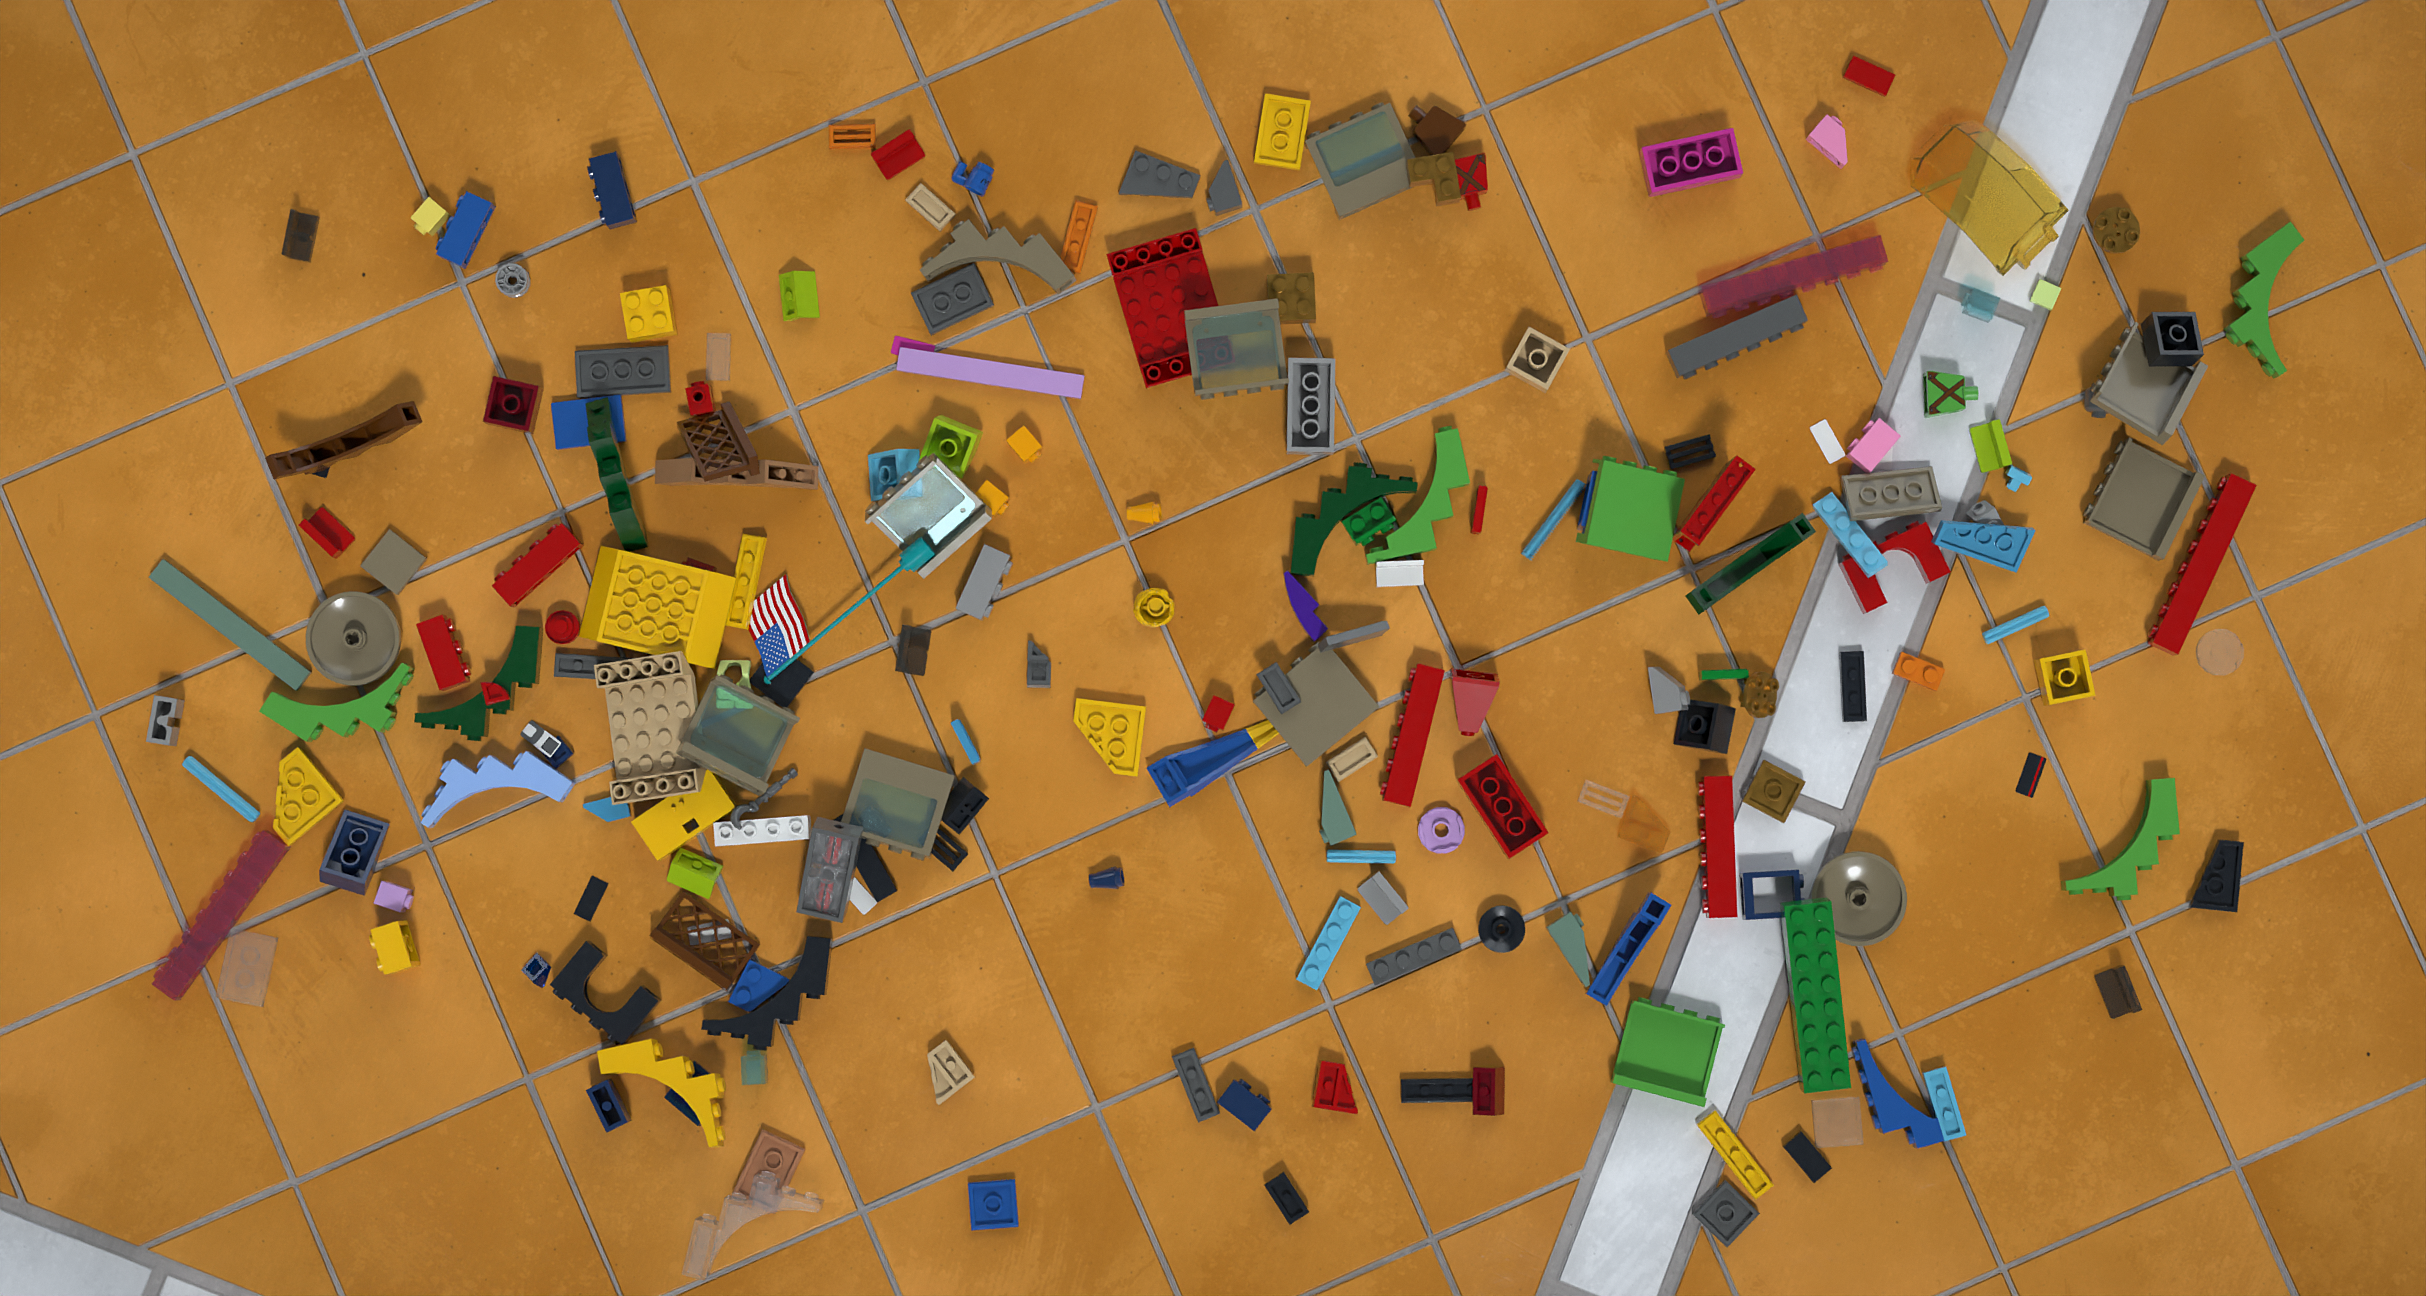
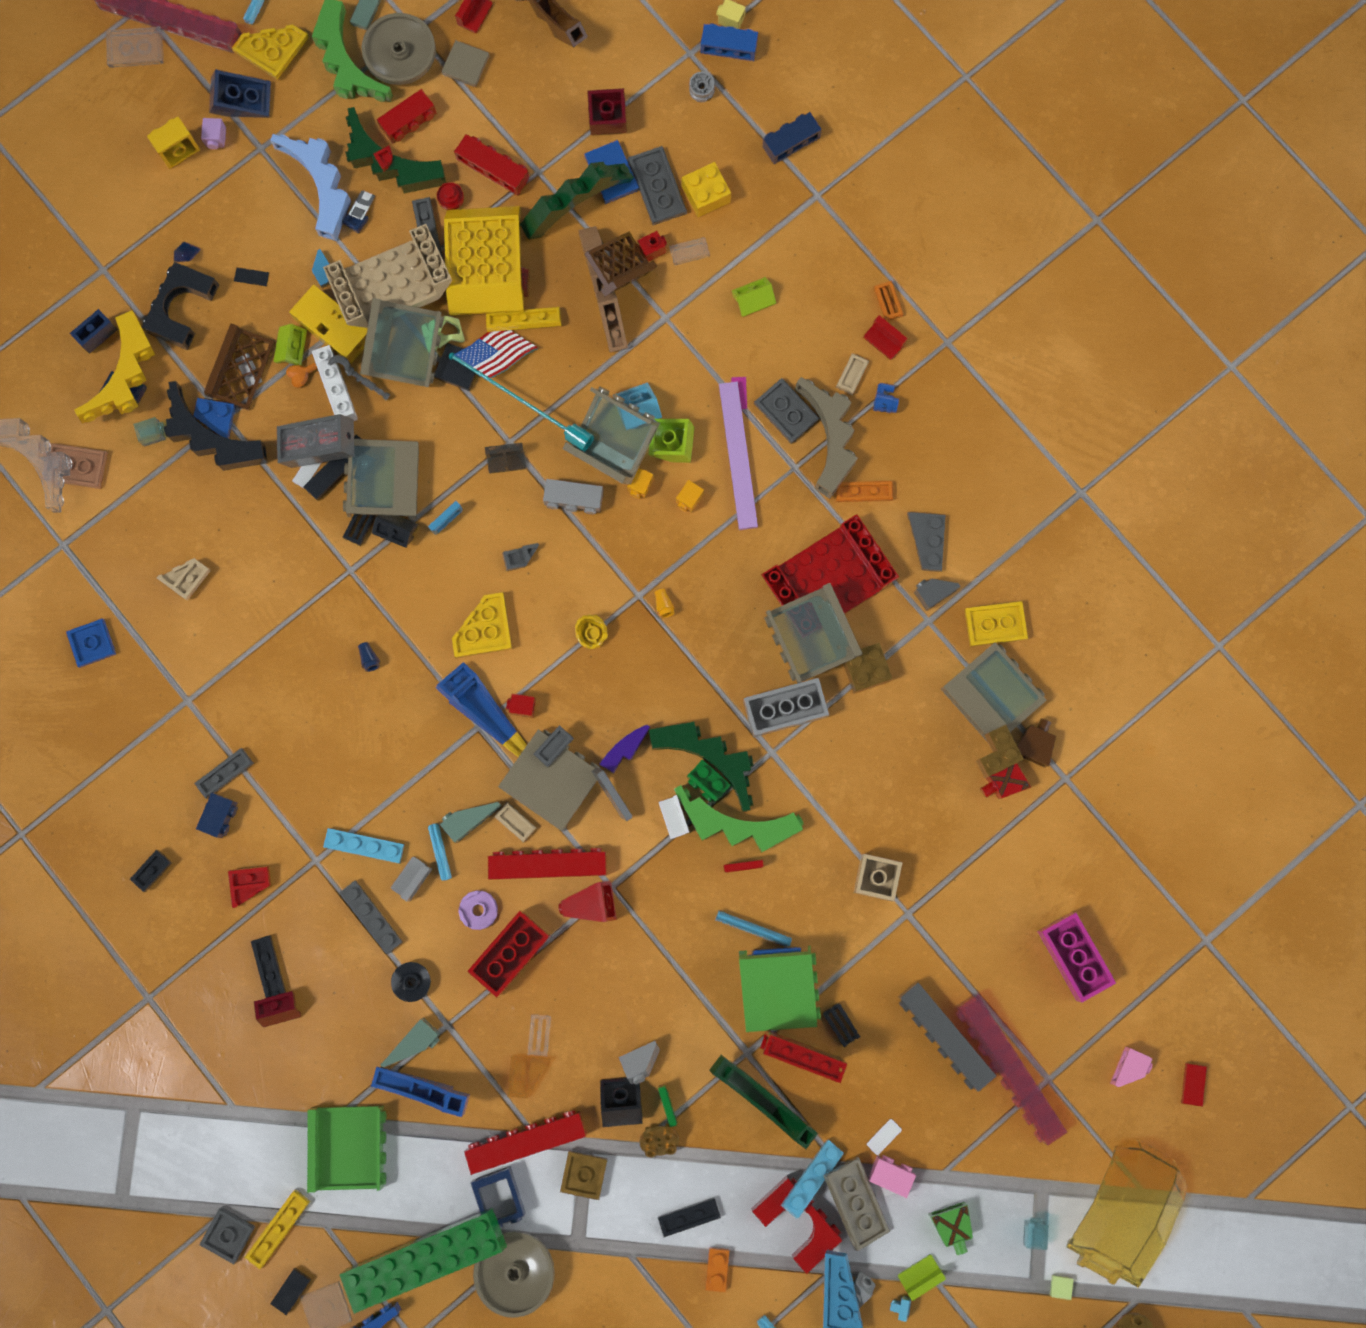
camera: 70 degrees right, 5 degrees down
none -> orange rock [286,362,318,388]

